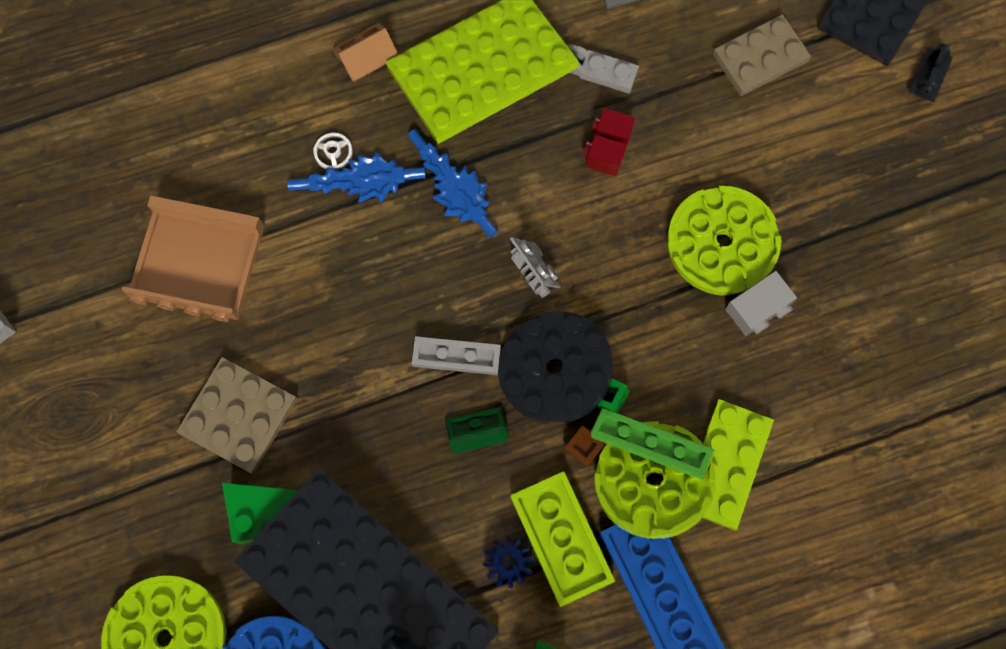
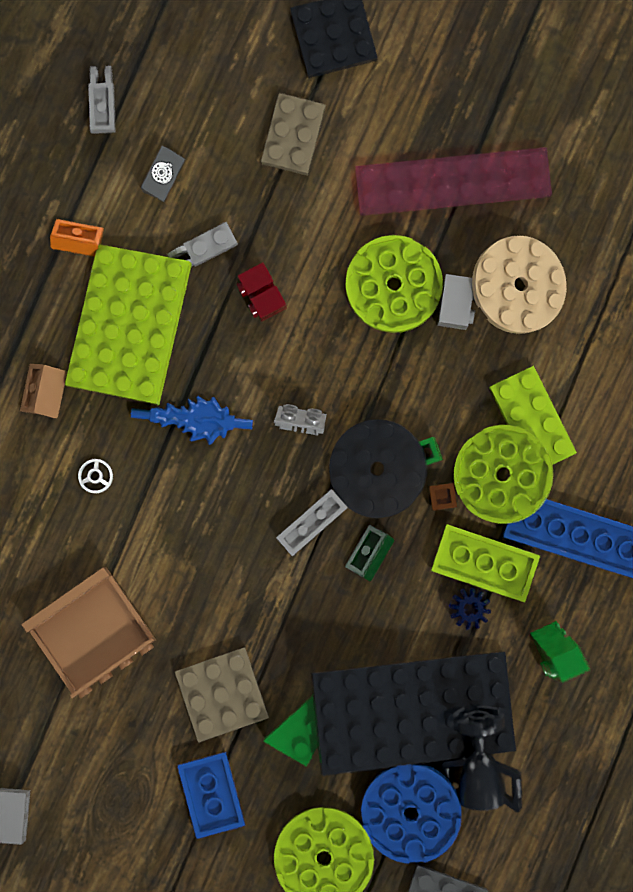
camera: 50 degrees left, 10 degrees up
blue piece [287,152,426,202] -> none
bright green plate [591,408,714,480] -> none
black hinge [909,43,953,103] -> none
none -> blue plate [178,752,245,839]
none -> clear pink plate [355,147,552,216]
none -> tan plate [472,236,566,334]

